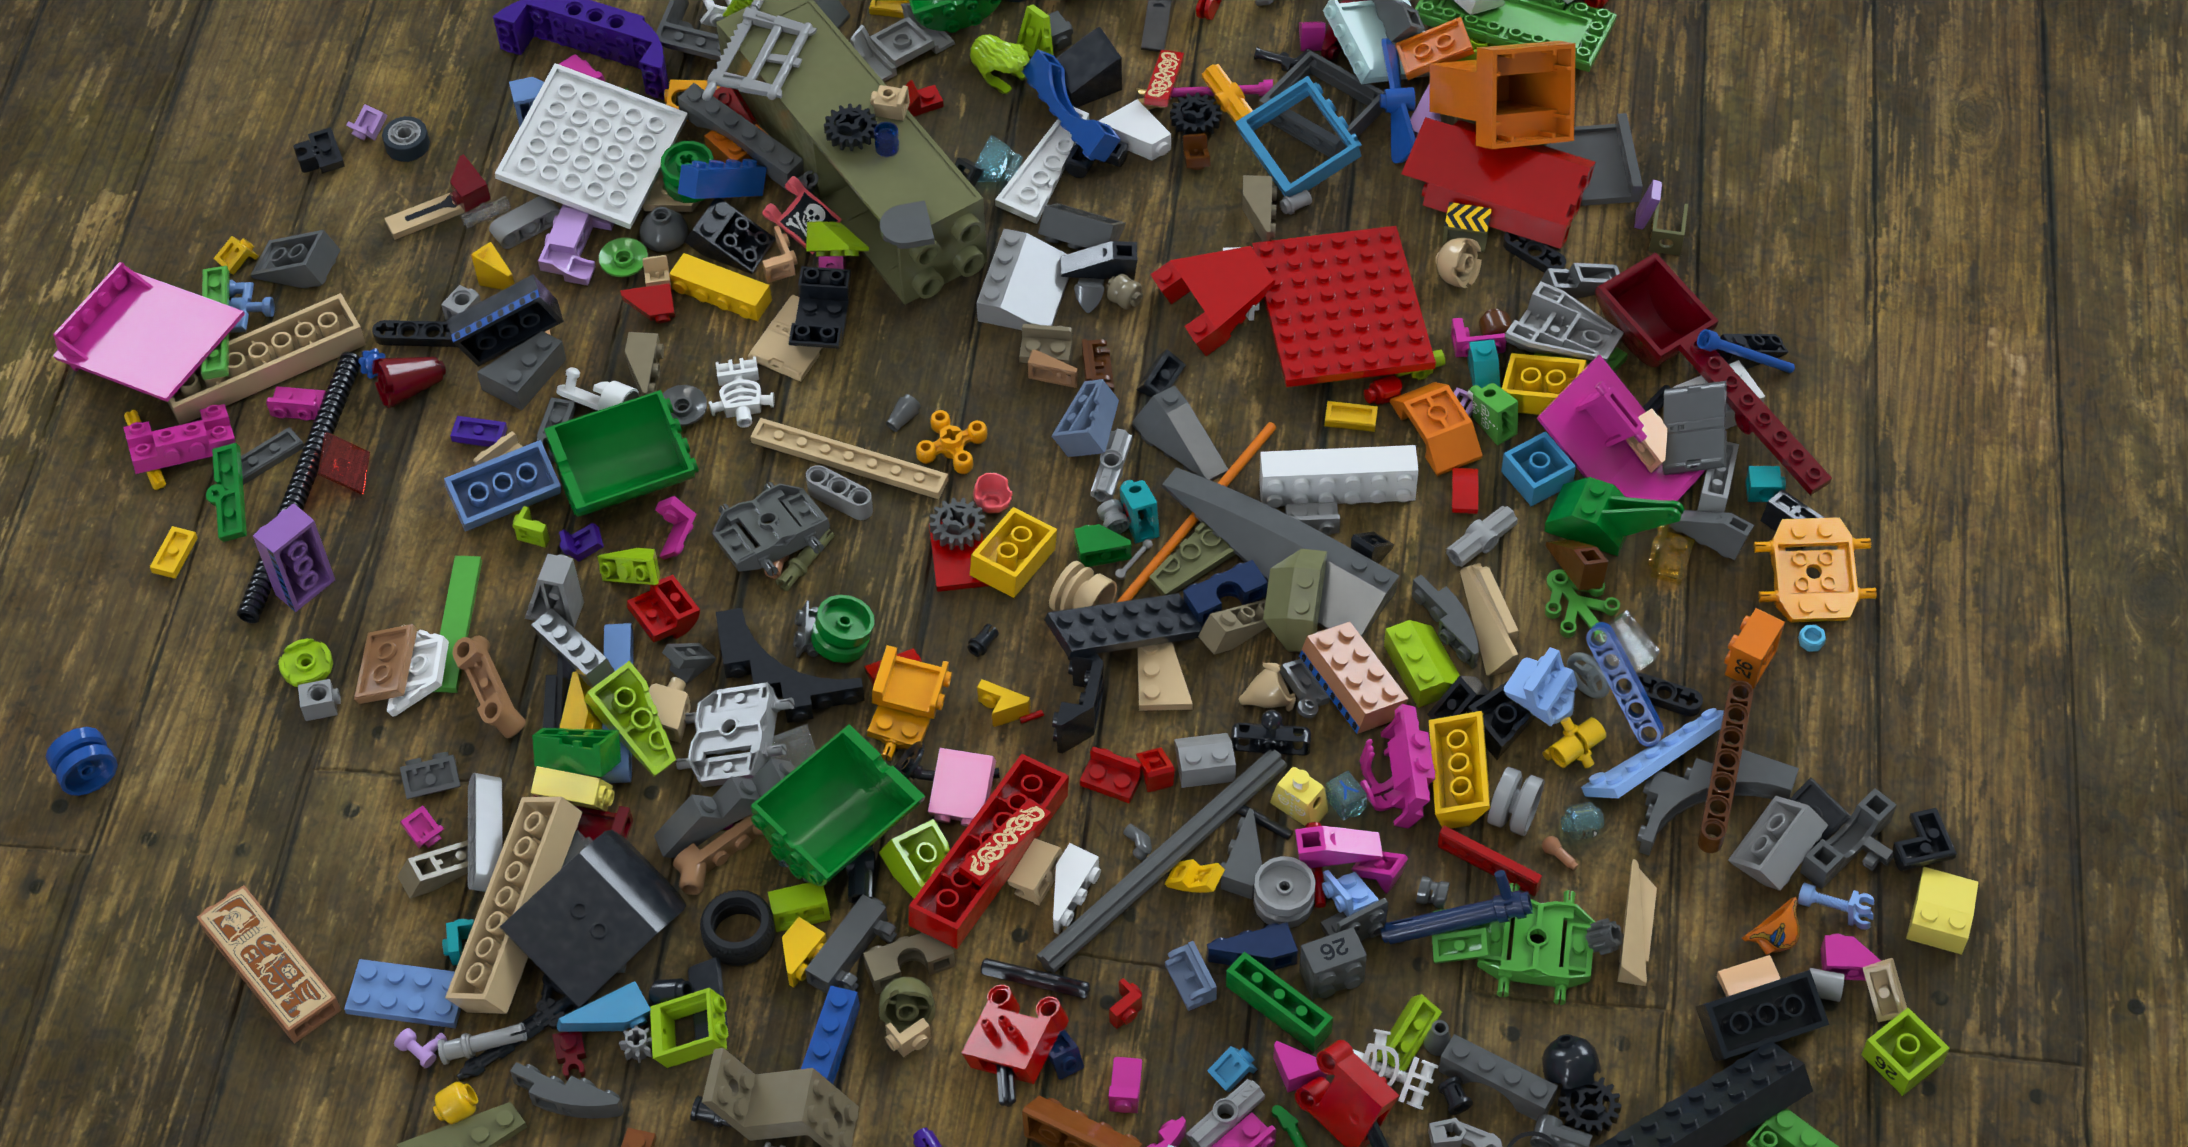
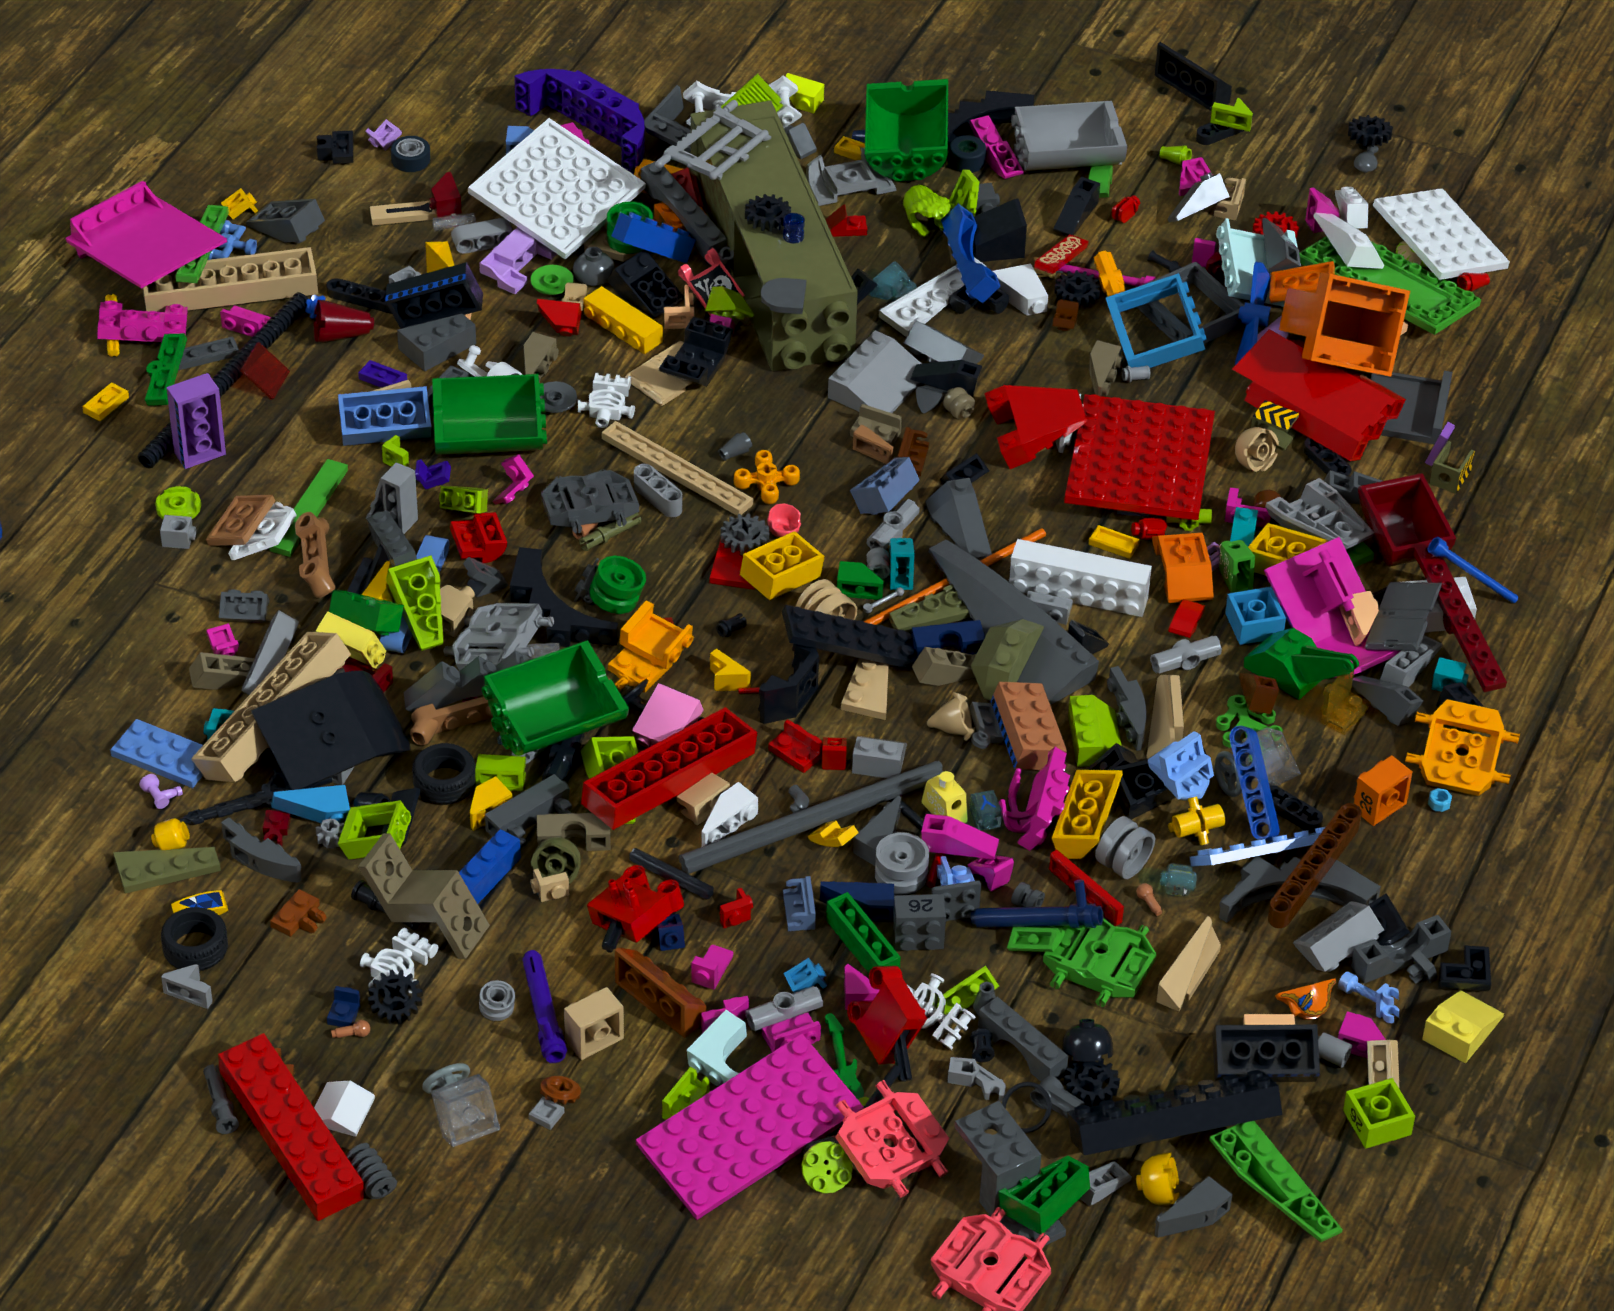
camera: 15 degrees right, 10 degrees down
brick [197,885,341,1044] -> none
light grey pin [438,1023,527,1065] -> none
tan brick [870,85,910,121] -> none
red tile [959,798,1051,886] -> none
black piece [1231,710,1311,756] -> none
dark grey gear [1586,918,1624,955] -> none
black slope [1716,334,1788,369] -> none

